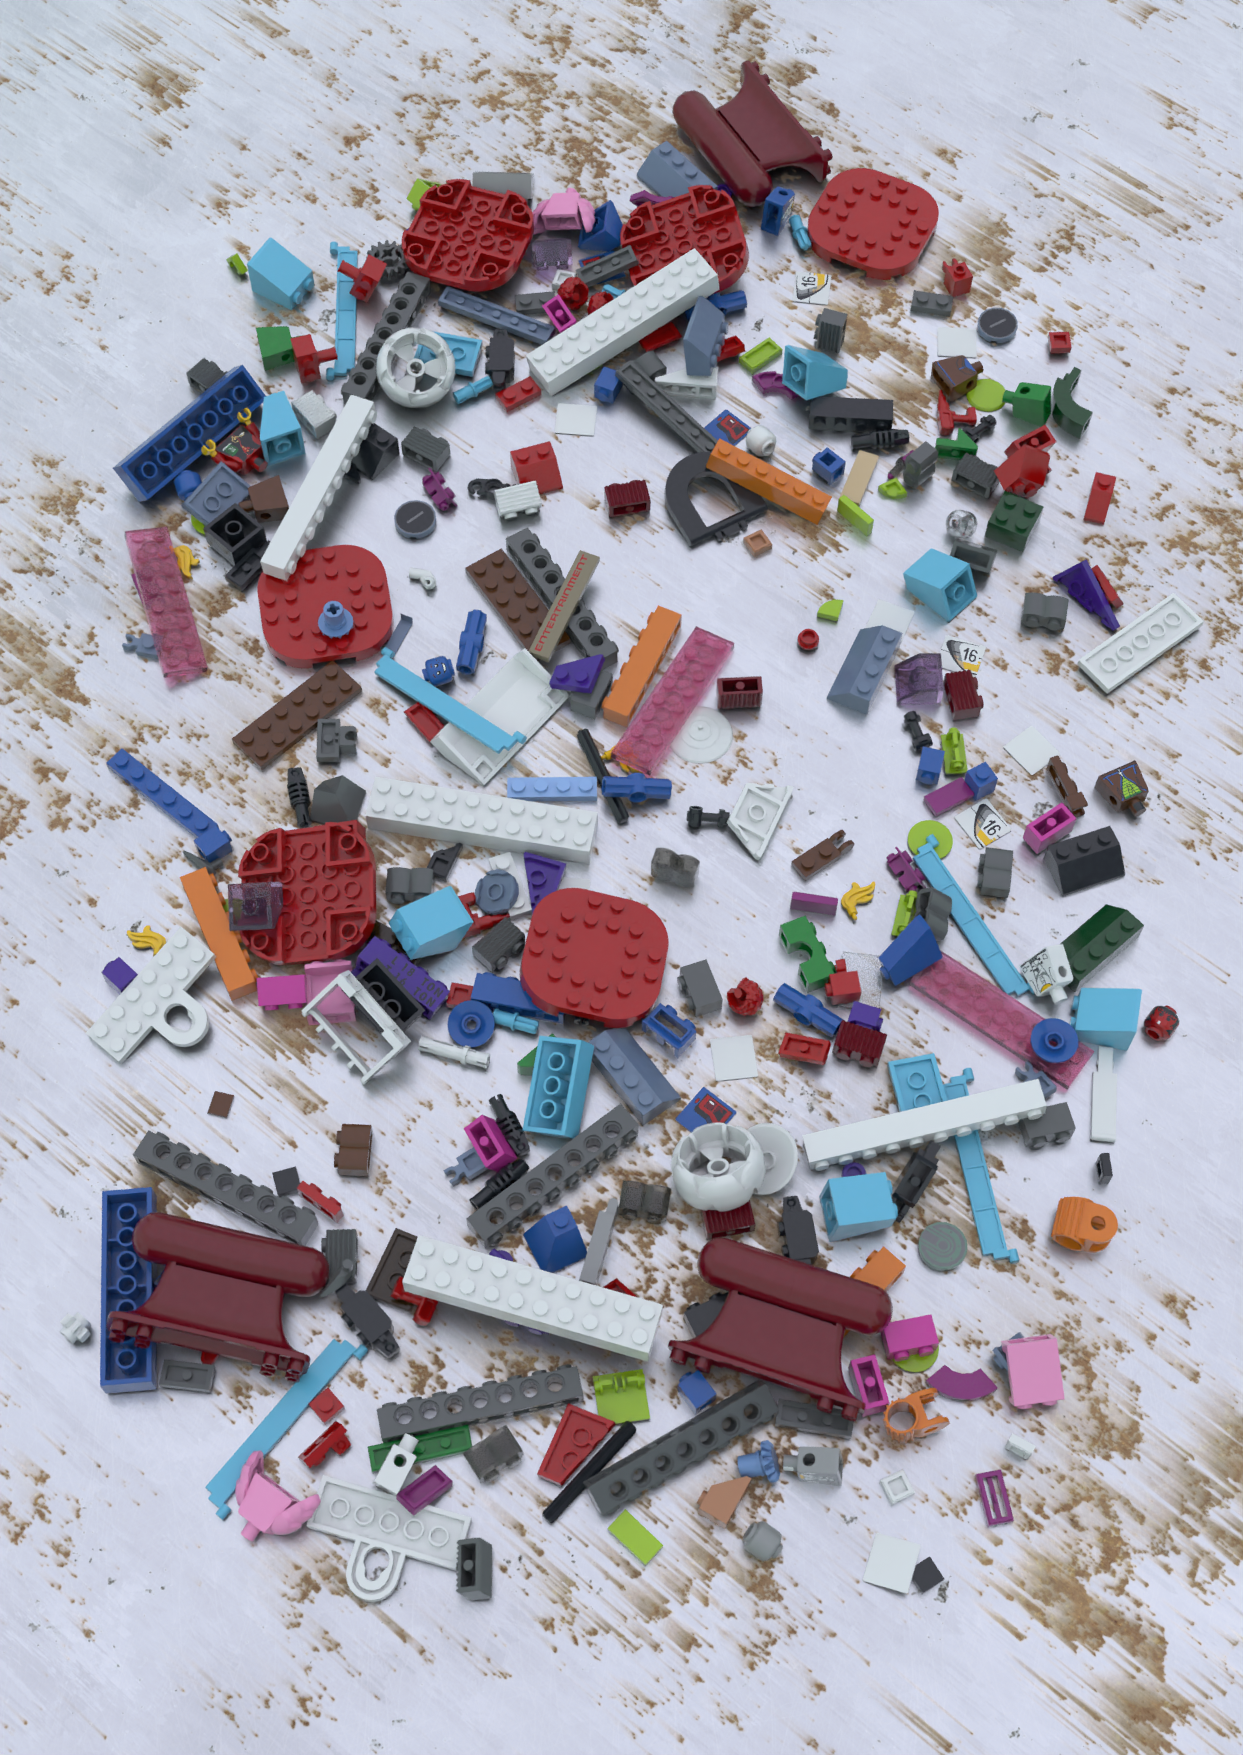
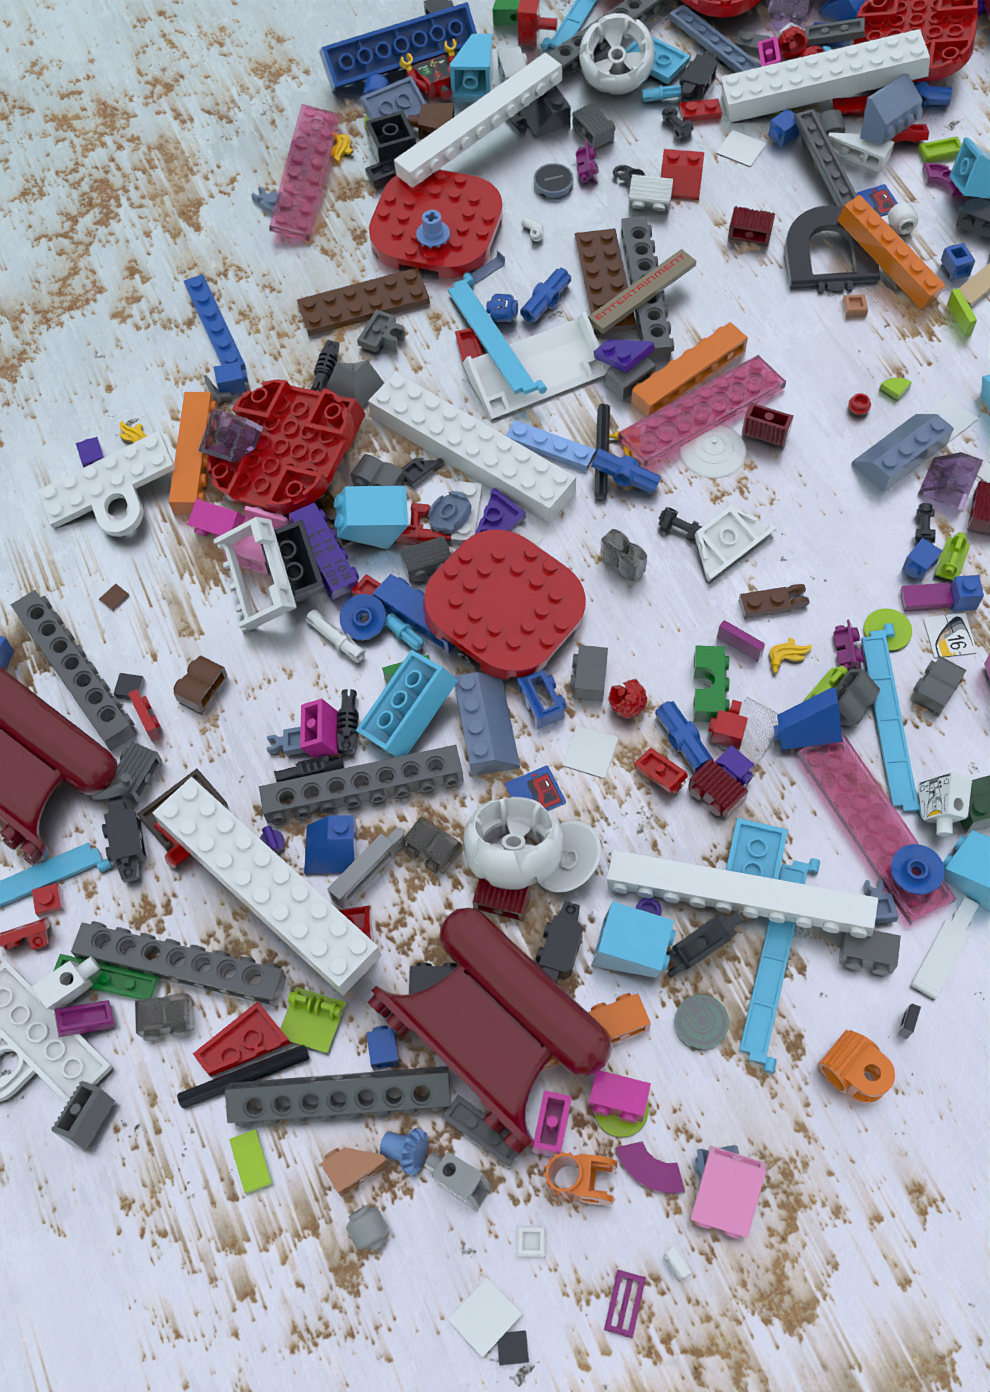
camera: 30 degrees right, 0 degrees up
none -> black bar [662,106,694,139]

